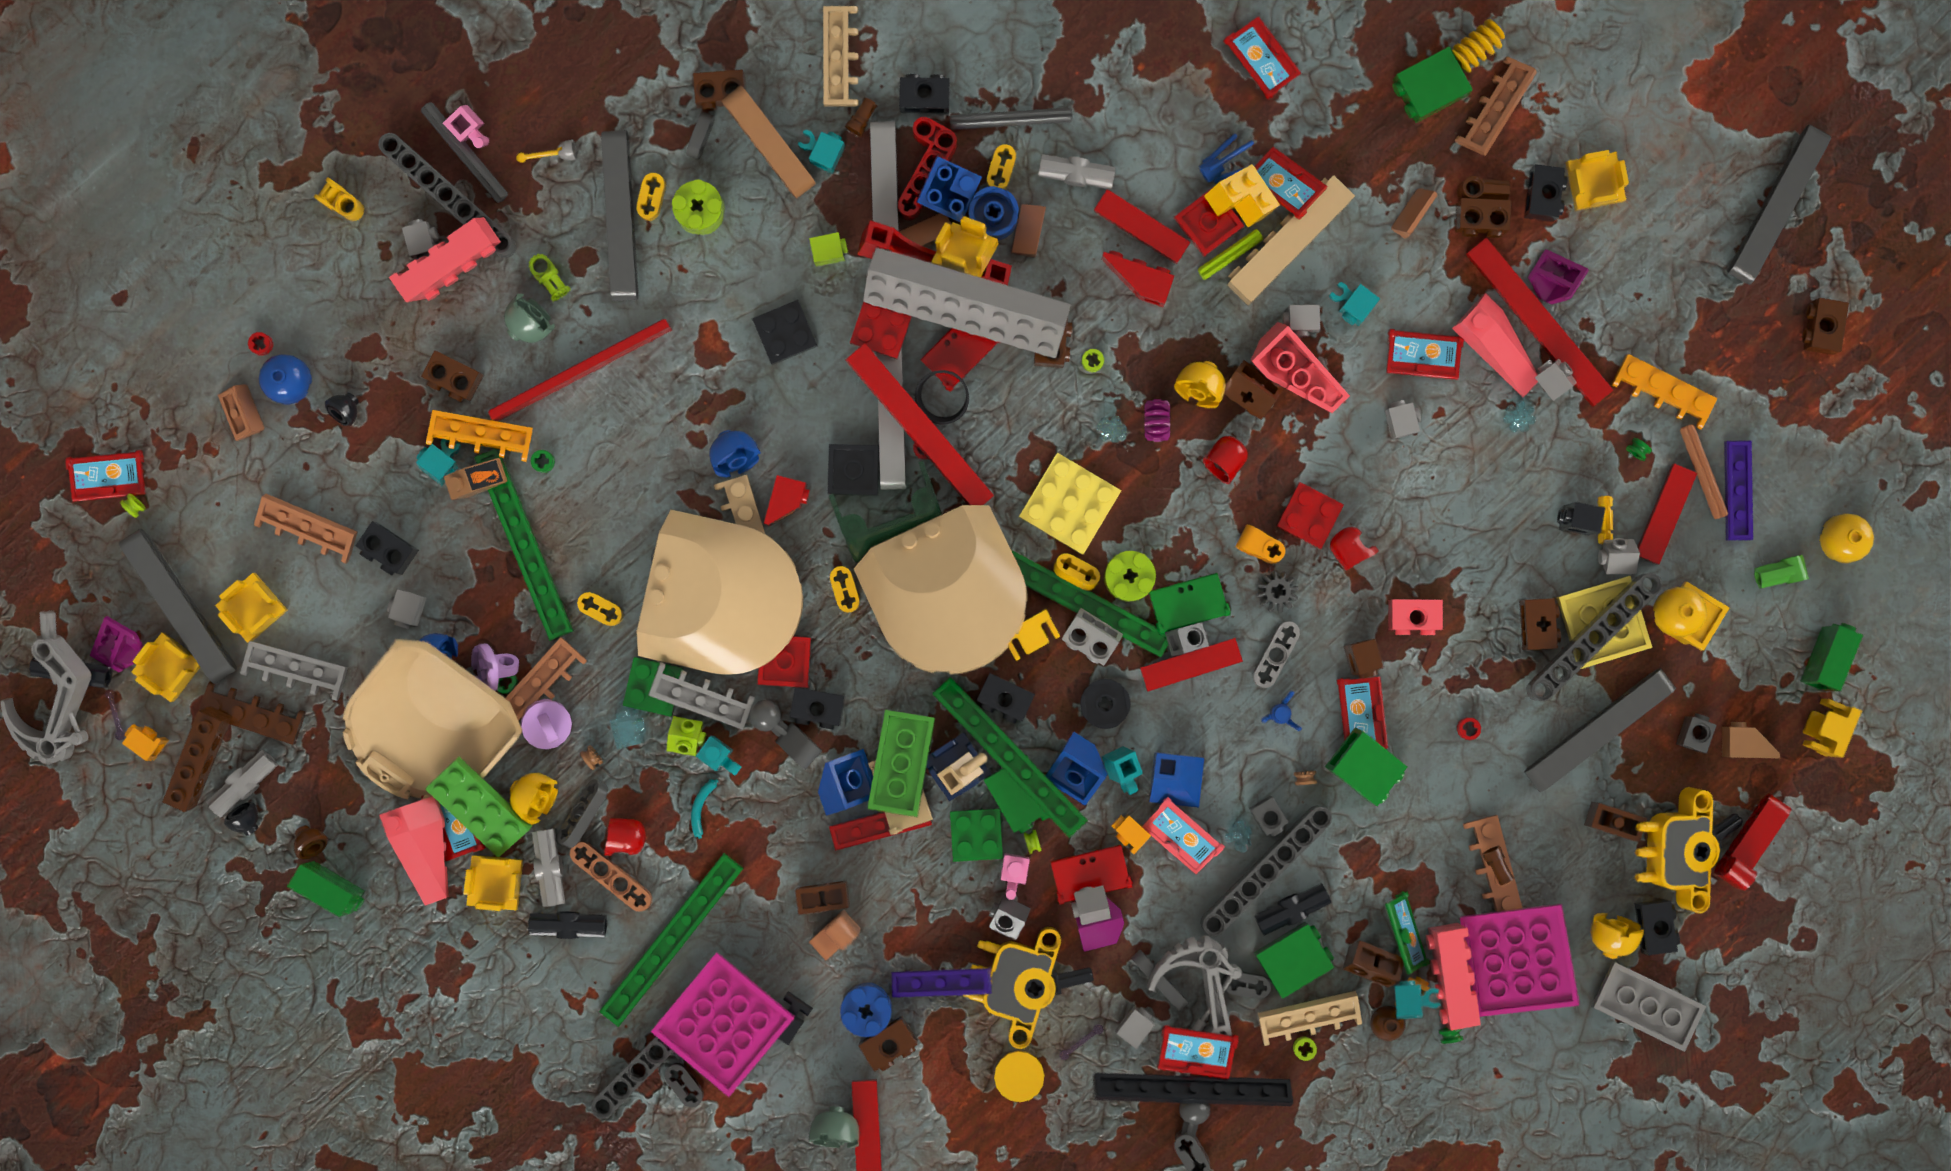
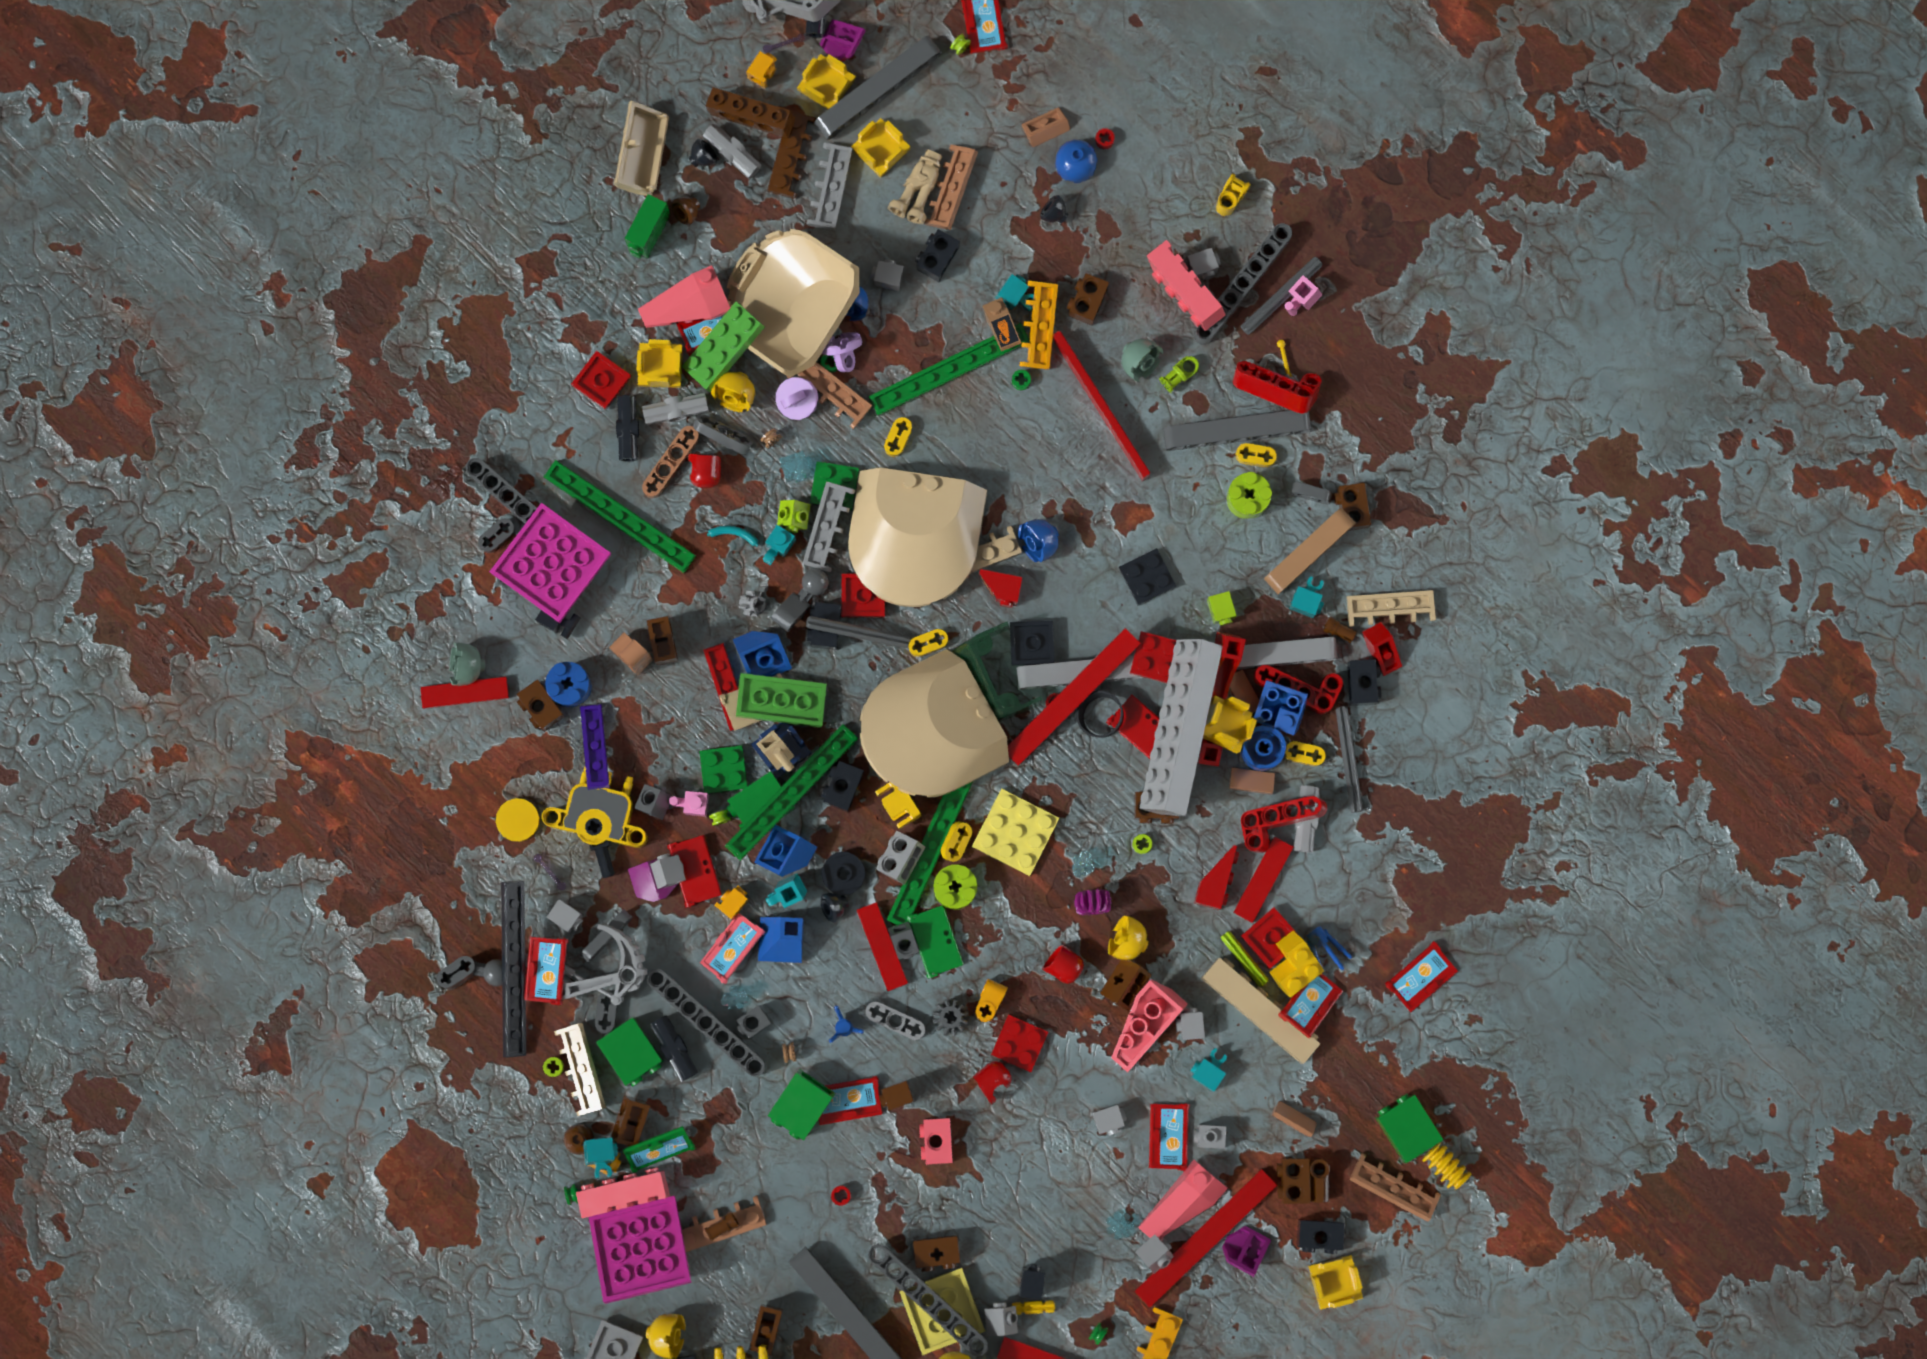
camera: 85 degrees right, 5 degrees down
none -> red plate [571,350,631,410]
none -> tan container [614,101,669,196]
none -> light grey gear [739,590,766,617]
none -> dark grey axle [806,616,910,648]
none -> black brick [820,893,849,923]
none -> tan piece [887,150,942,224]
none -> light grey brick [1193,1125,1226,1149]
none -> red beam [1233,361,1322,413]
none -> red beam [1241,796,1327,853]
none -> red slope [1362,622,1402,676]

